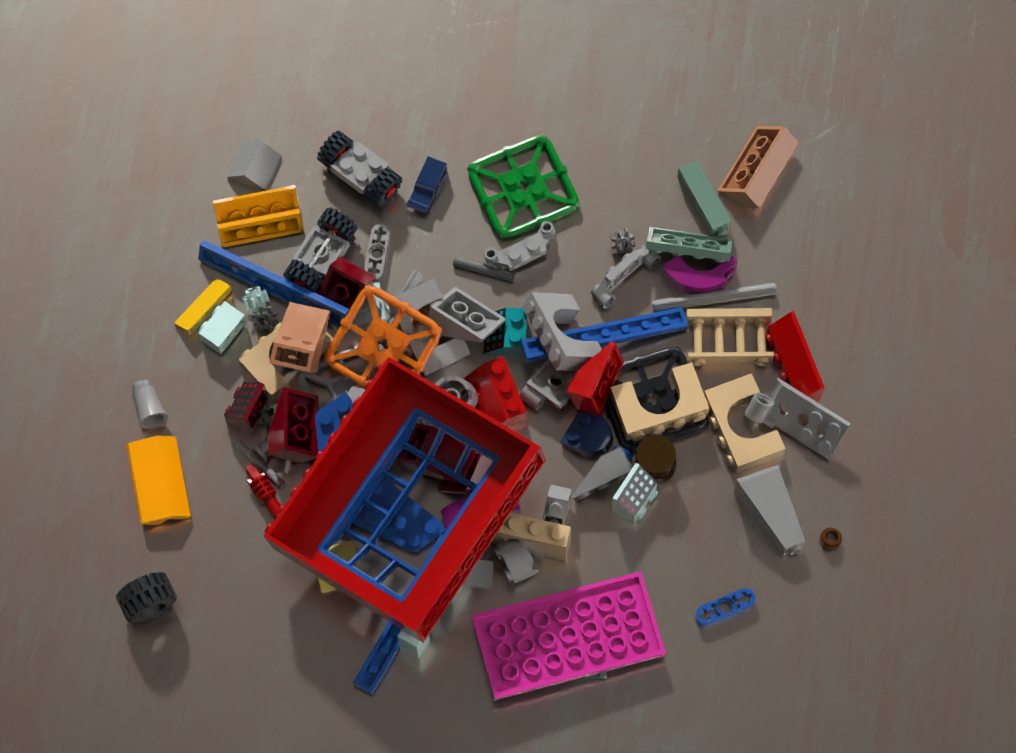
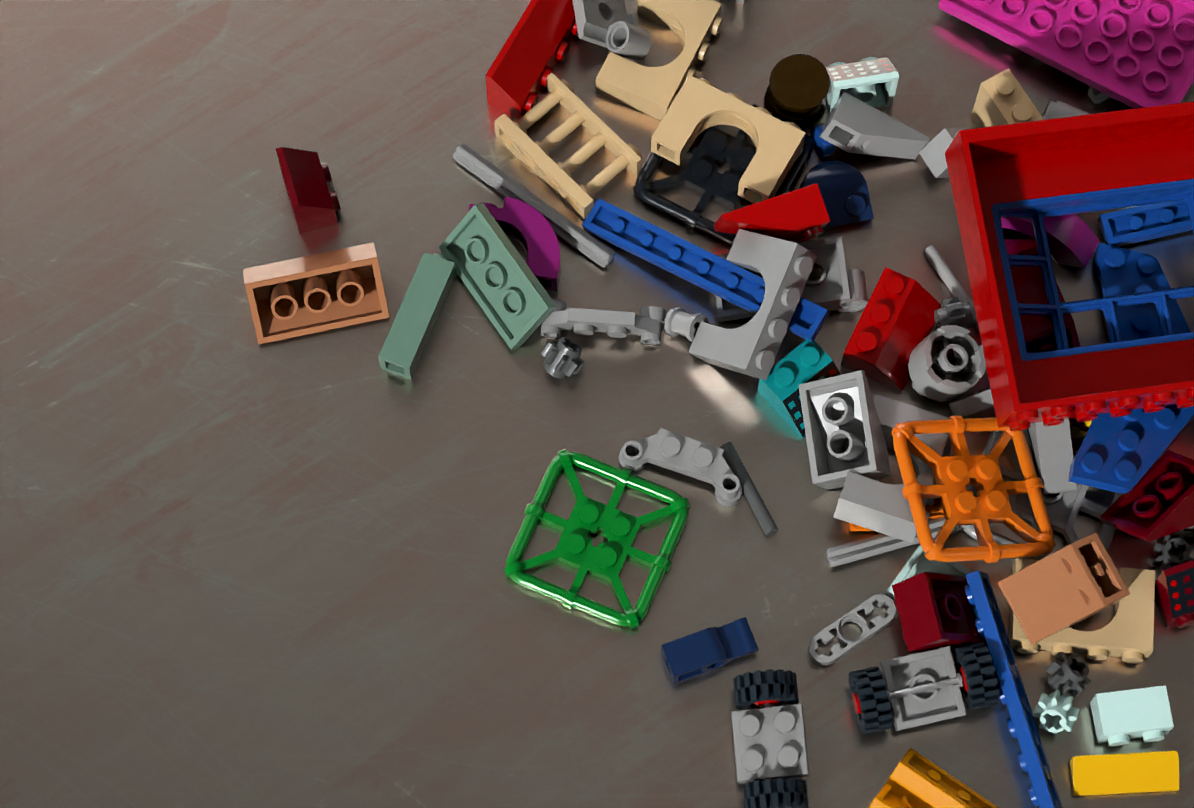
camera: 135 degrees left, 0 degrees up
none -> dark red slope [276,147,341,234]
none -> light grey bush [664,306,709,342]

